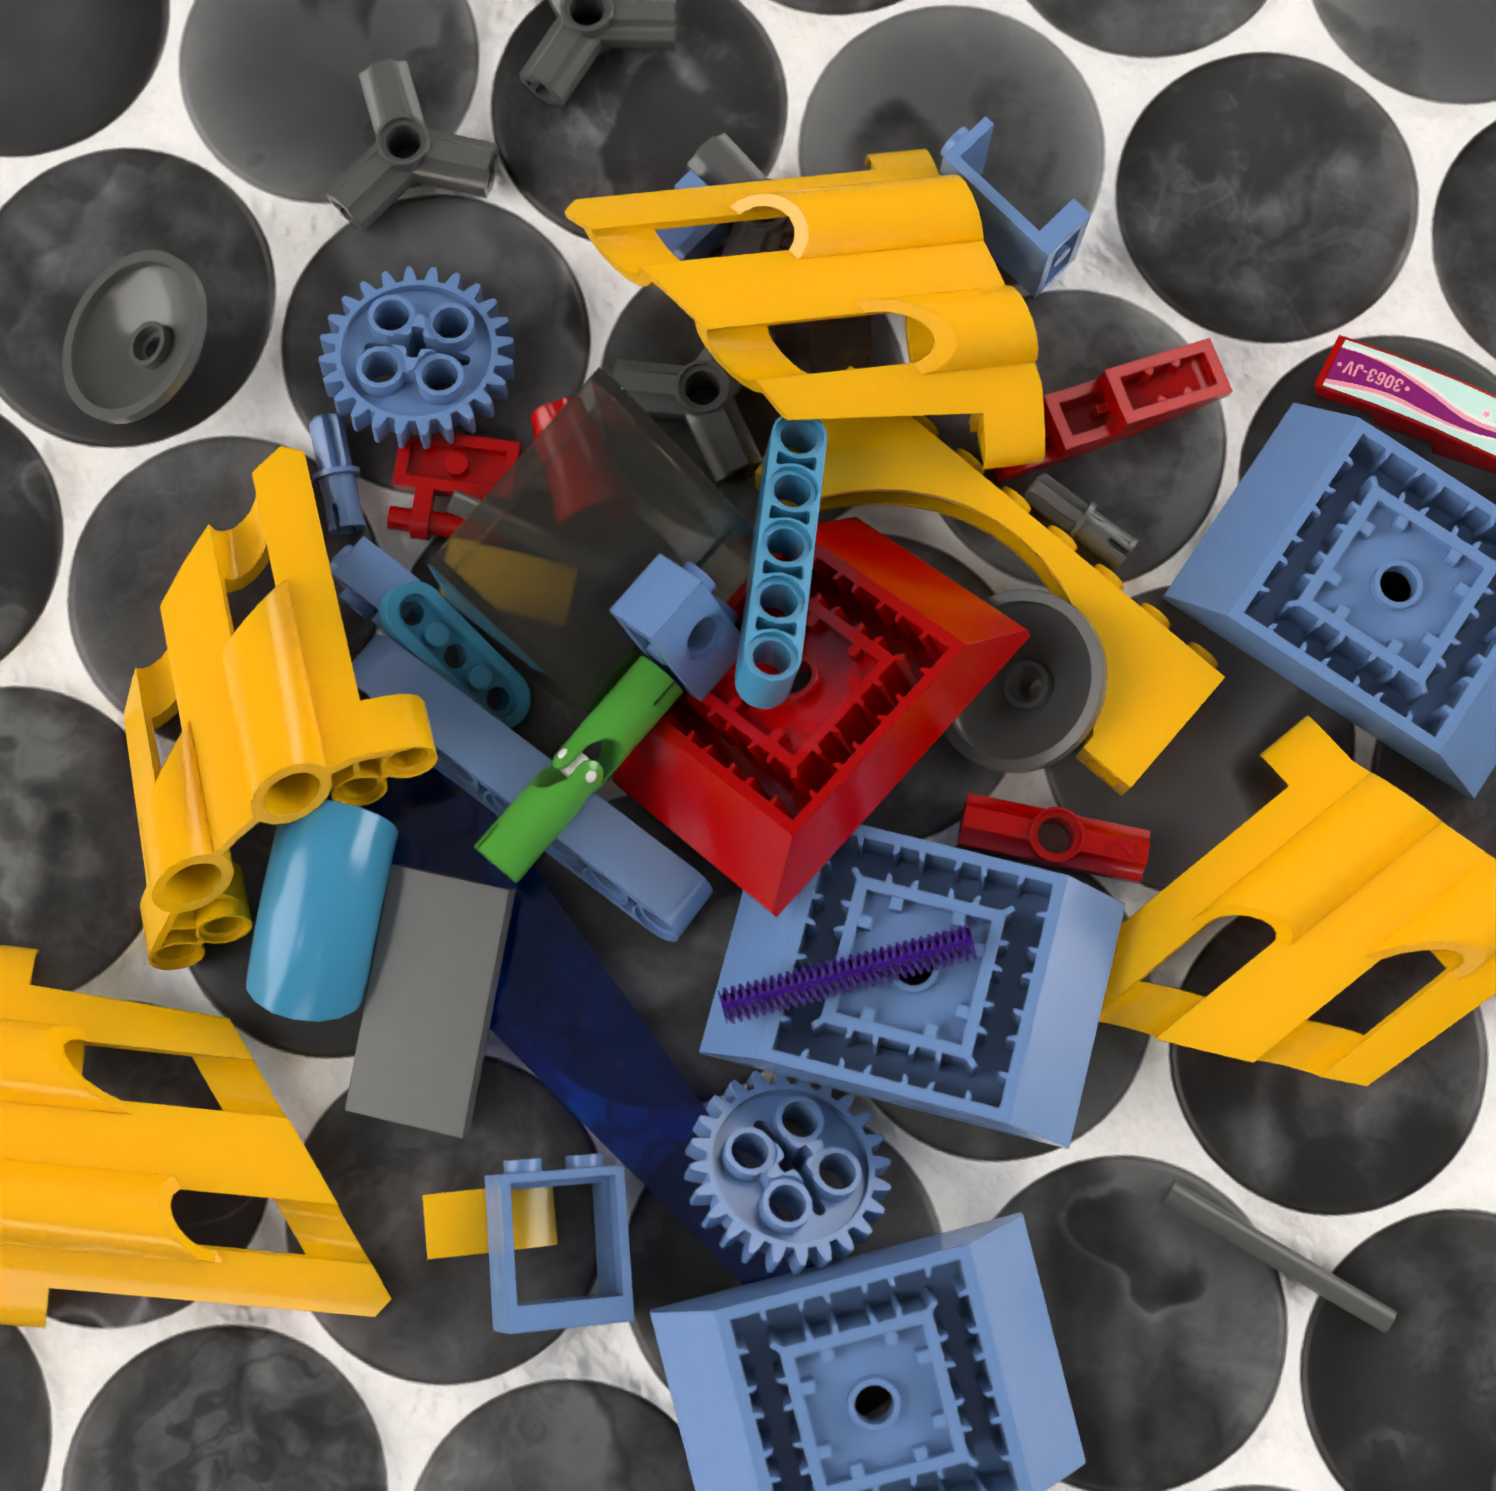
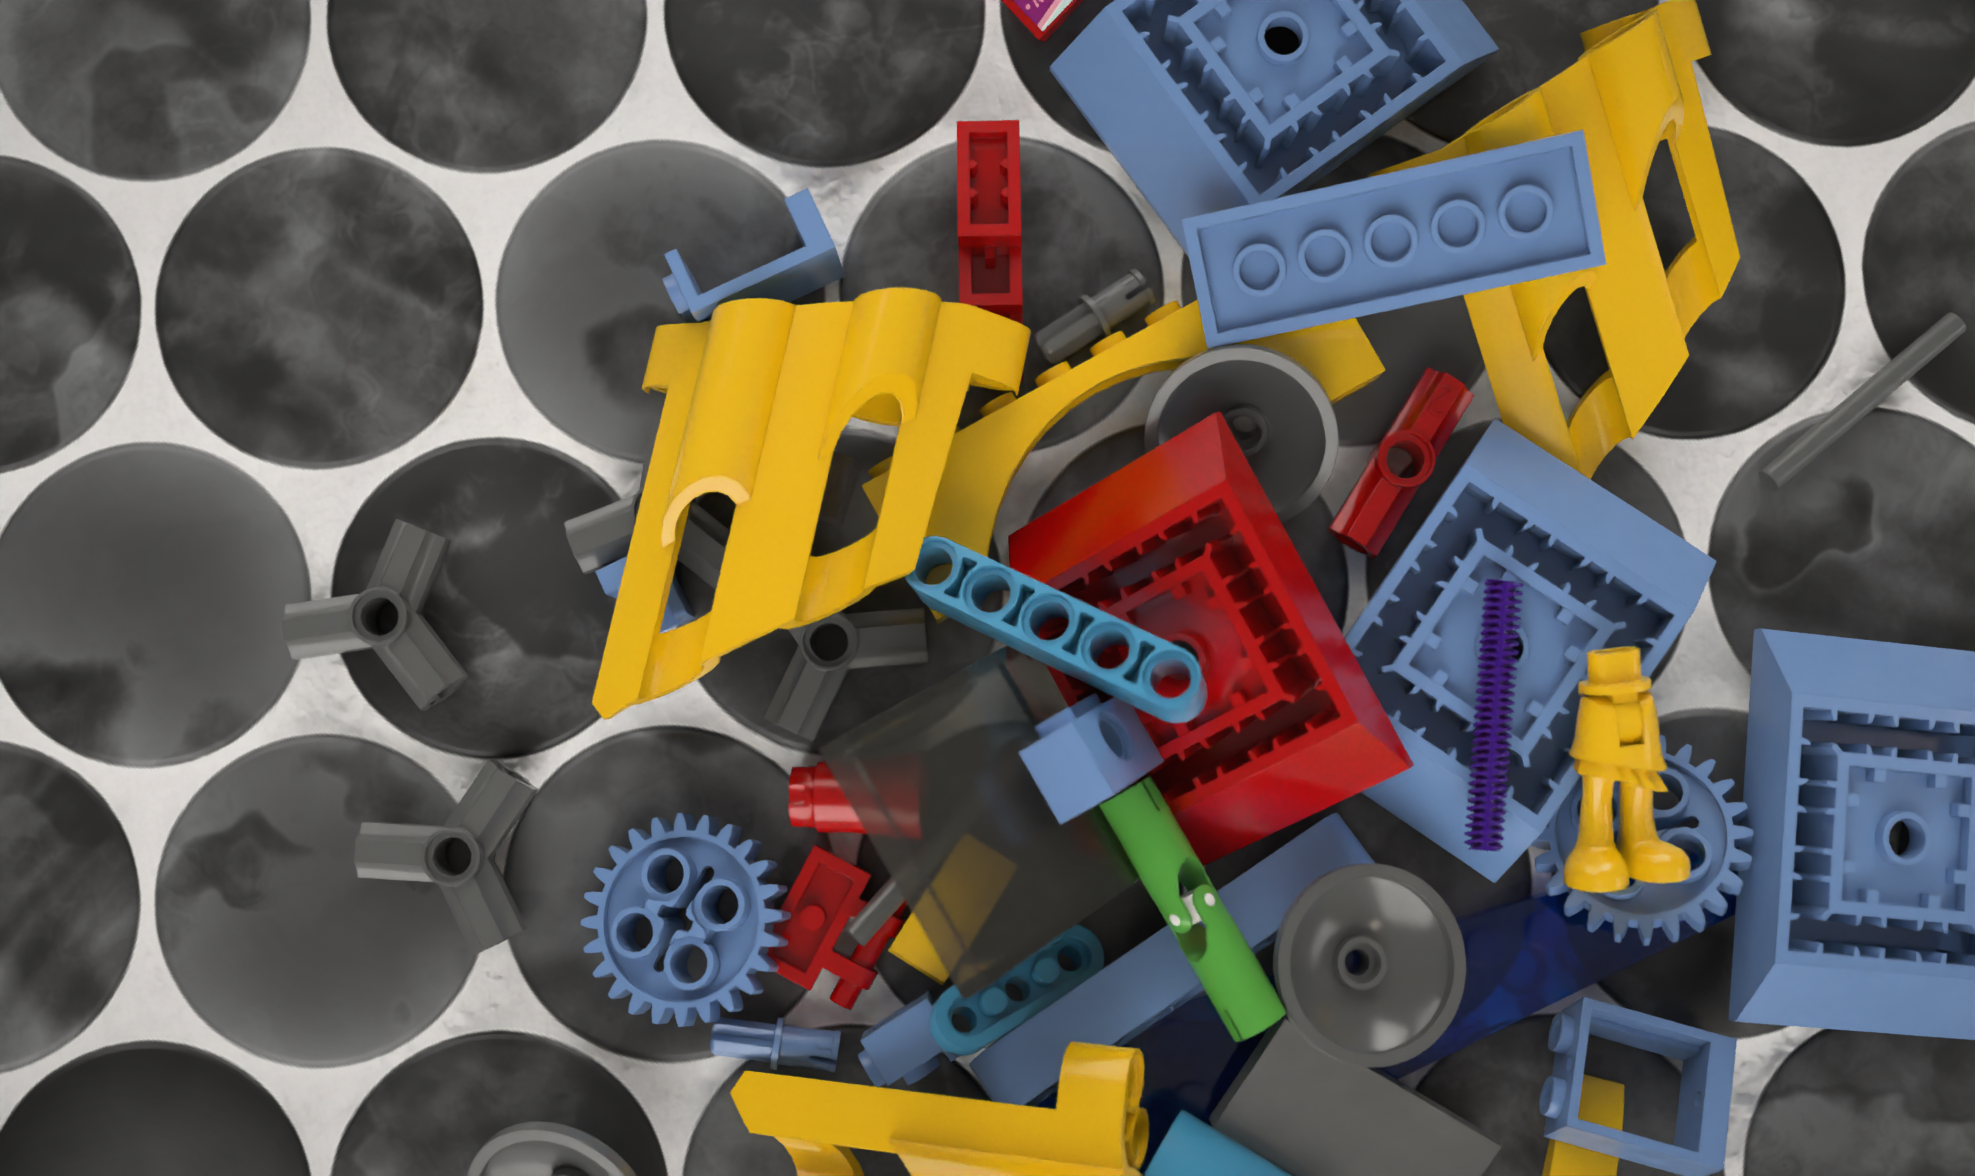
camera: 70 degrees left, 5 degrees up
none -> medium blue plate [1182,130,1606,349]
none -> dark grey dish [1273,863,1466,1067]
none -> yellow piece [1563,647,1691,892]

